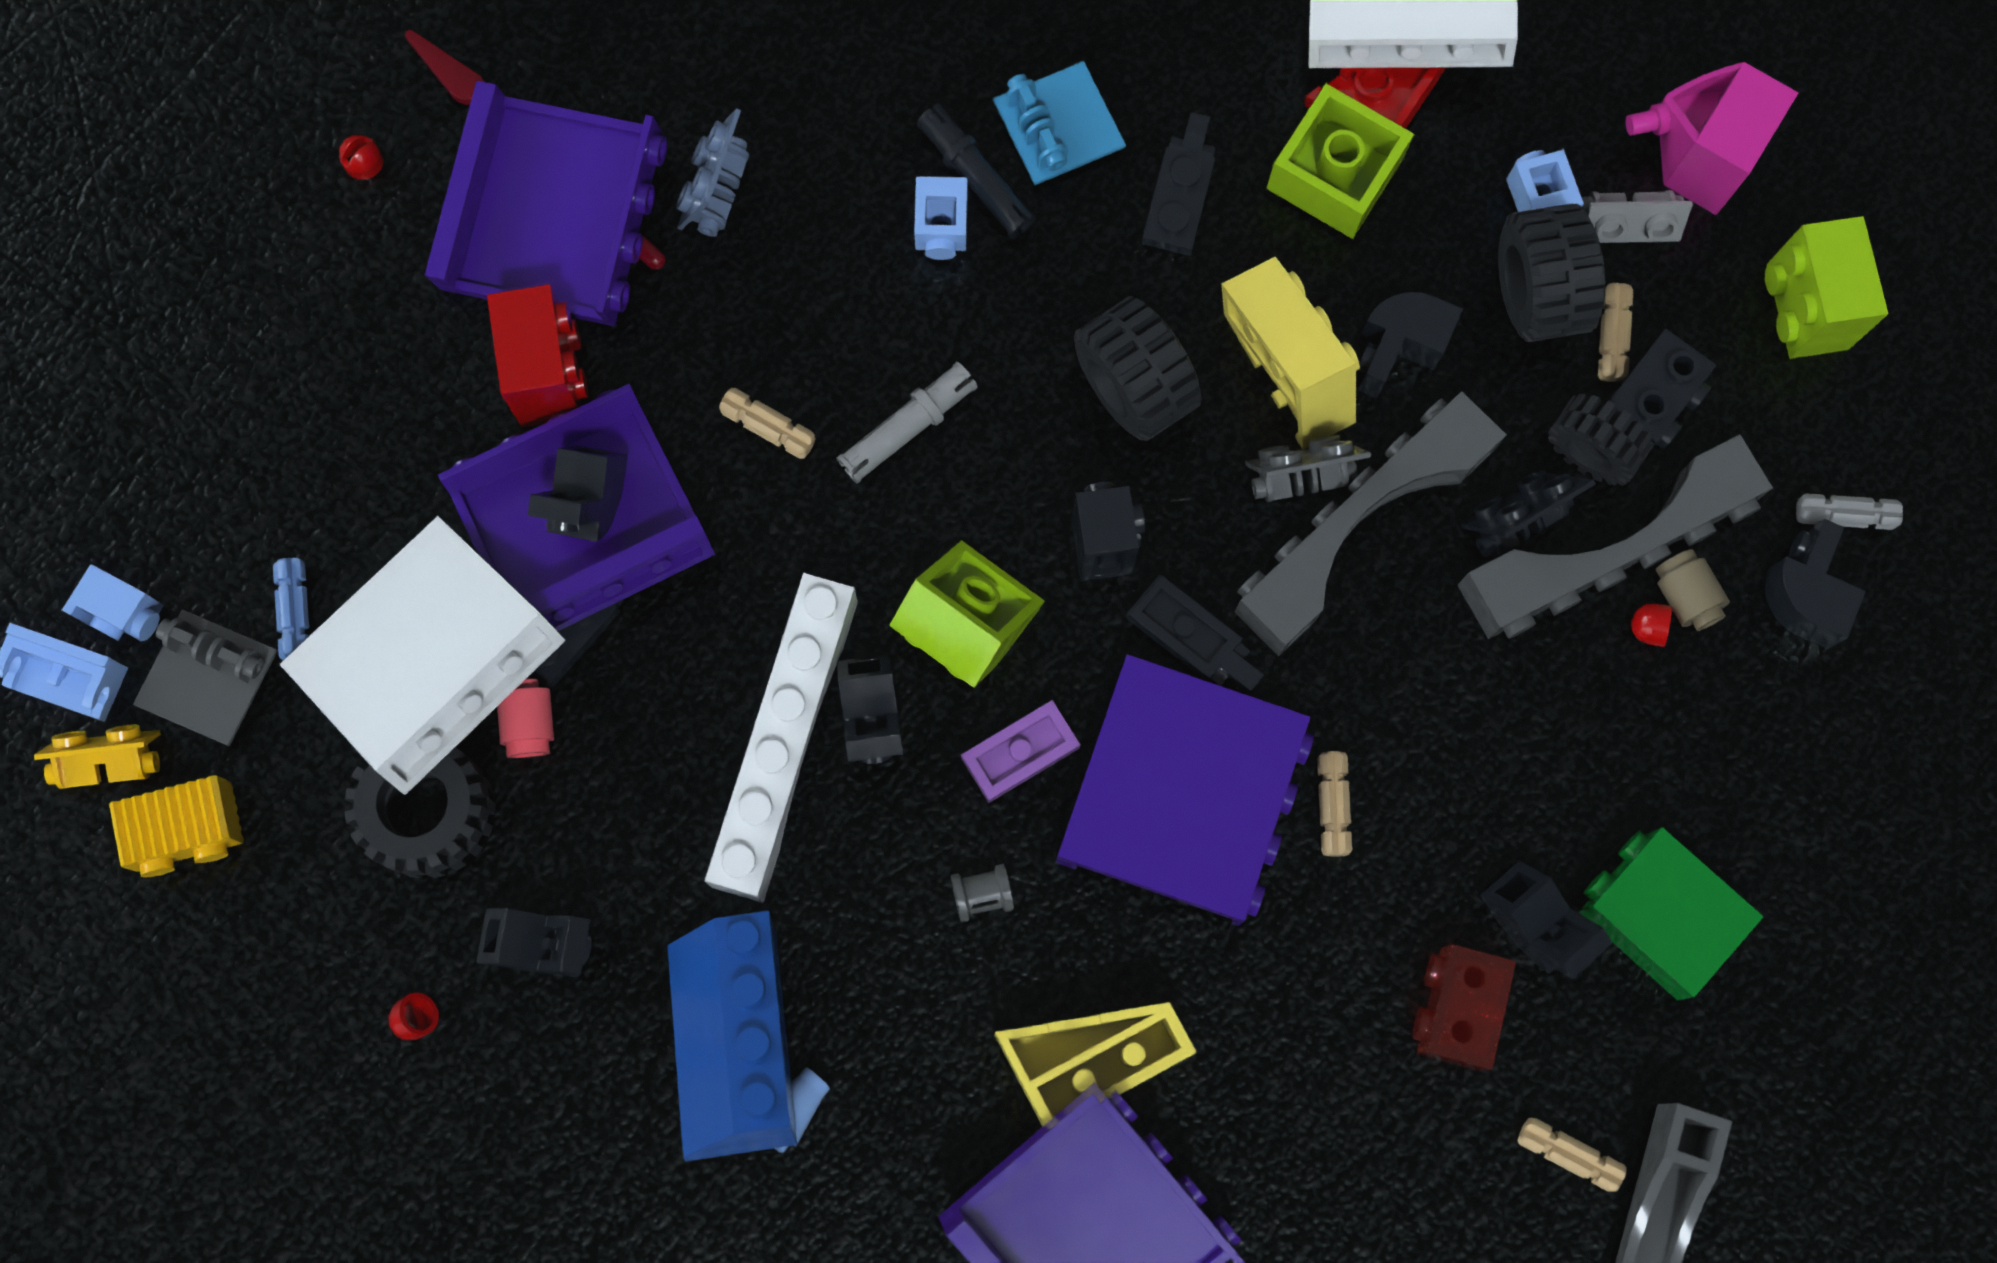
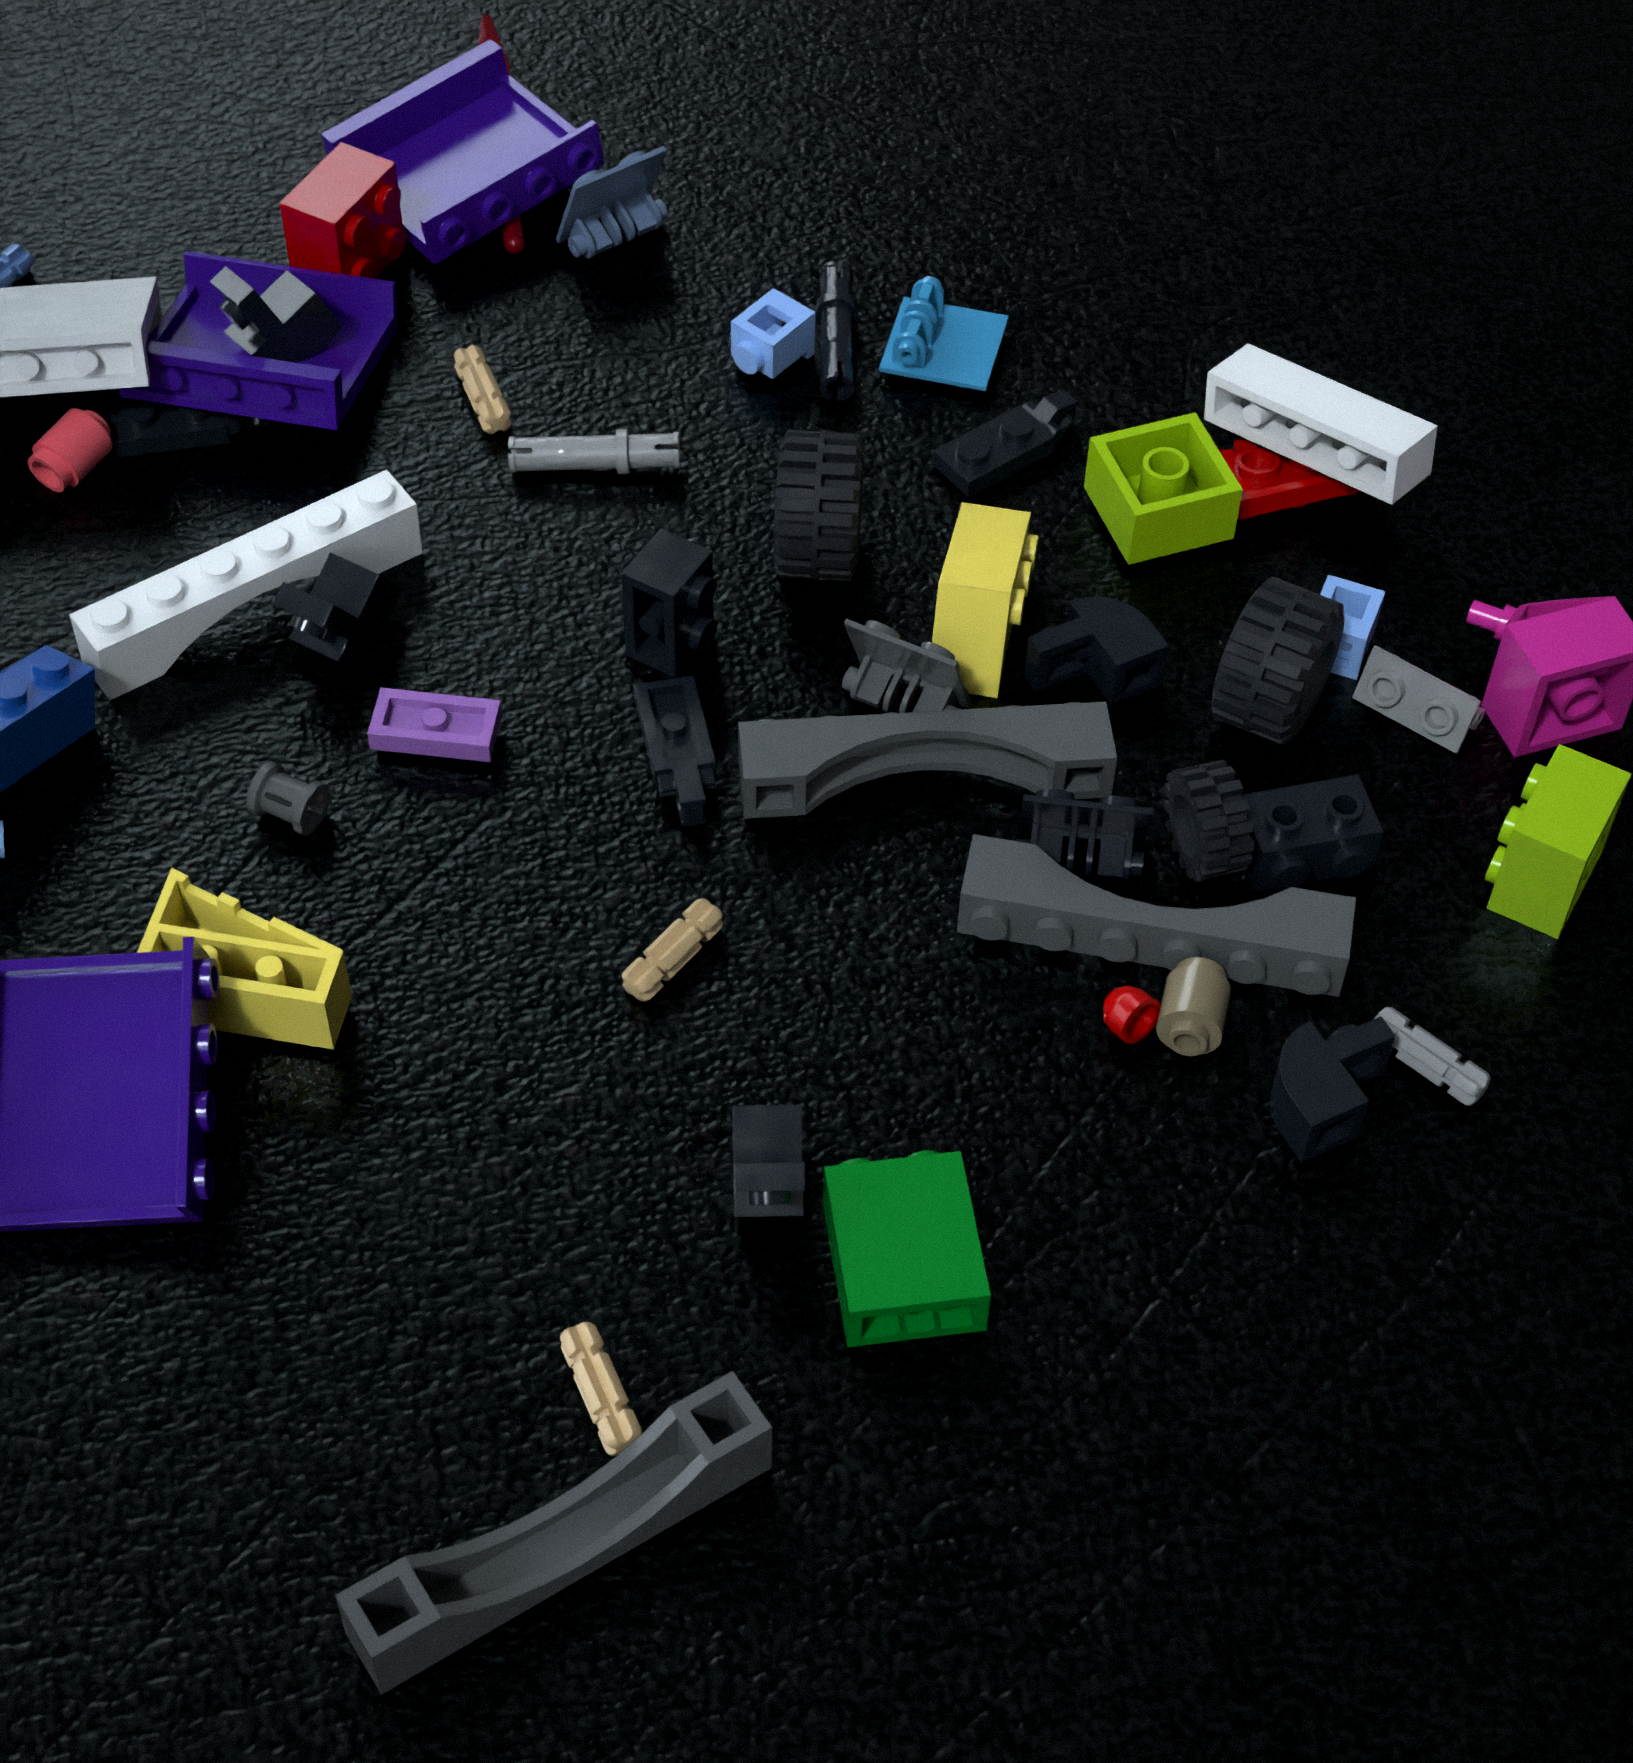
camera: 40 degrees right, 25 degrees down
red hinge [339,135,383,180] -> none
lime slope [889,540,1045,688] -> none
dark purple panel [1056,654,1314,926] -> none
clear red brick [1412,944,1516,1071] -> none
tan axle [1598,283,1633,383] -> none

